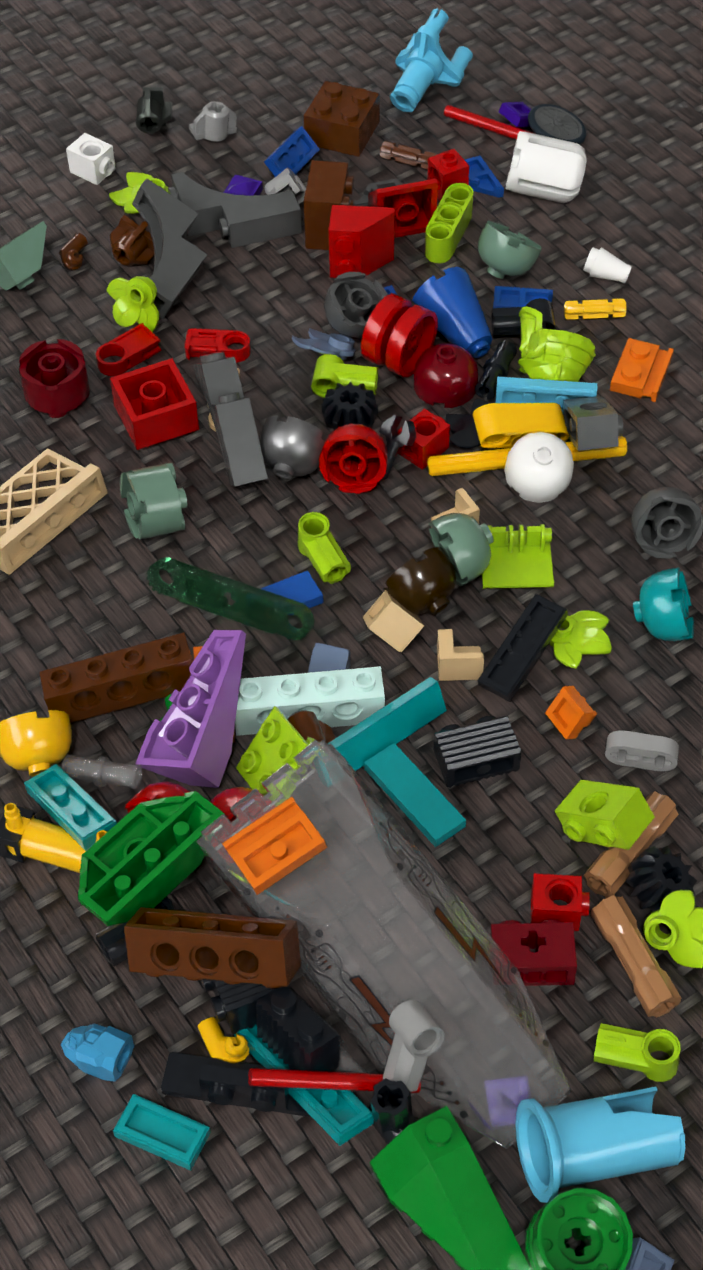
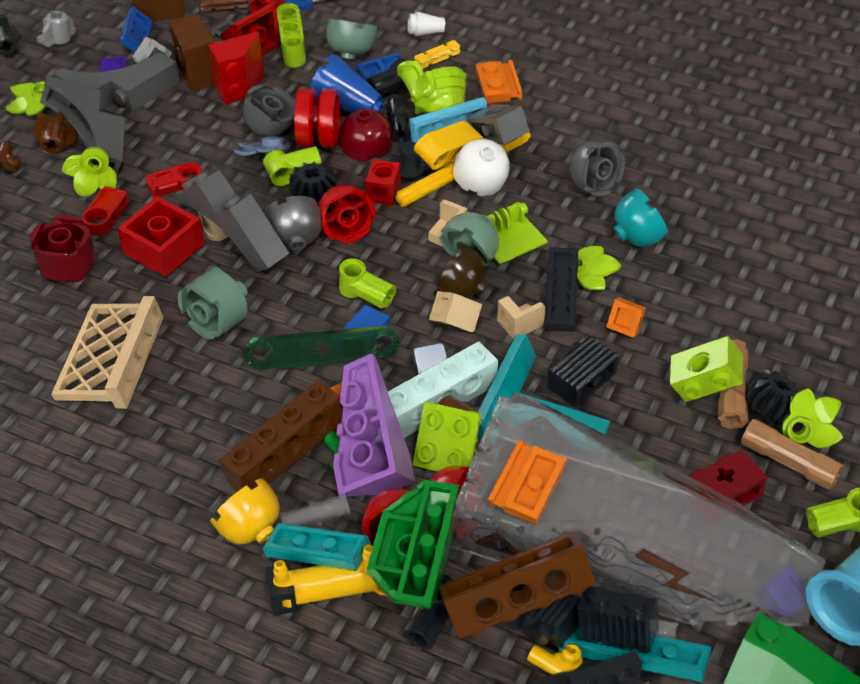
camera: 30 degrees left, 5 degrees down
red bar [248,1068,421,1093] -> none
black piece [368,1078,417,1145] -> none
black bar [379,415,416,480] -> none
light grey piece [383,1000,445,1092] -> none
red brick [530,873,590,931] -> none
light grey beam [605,730,679,771] -> none

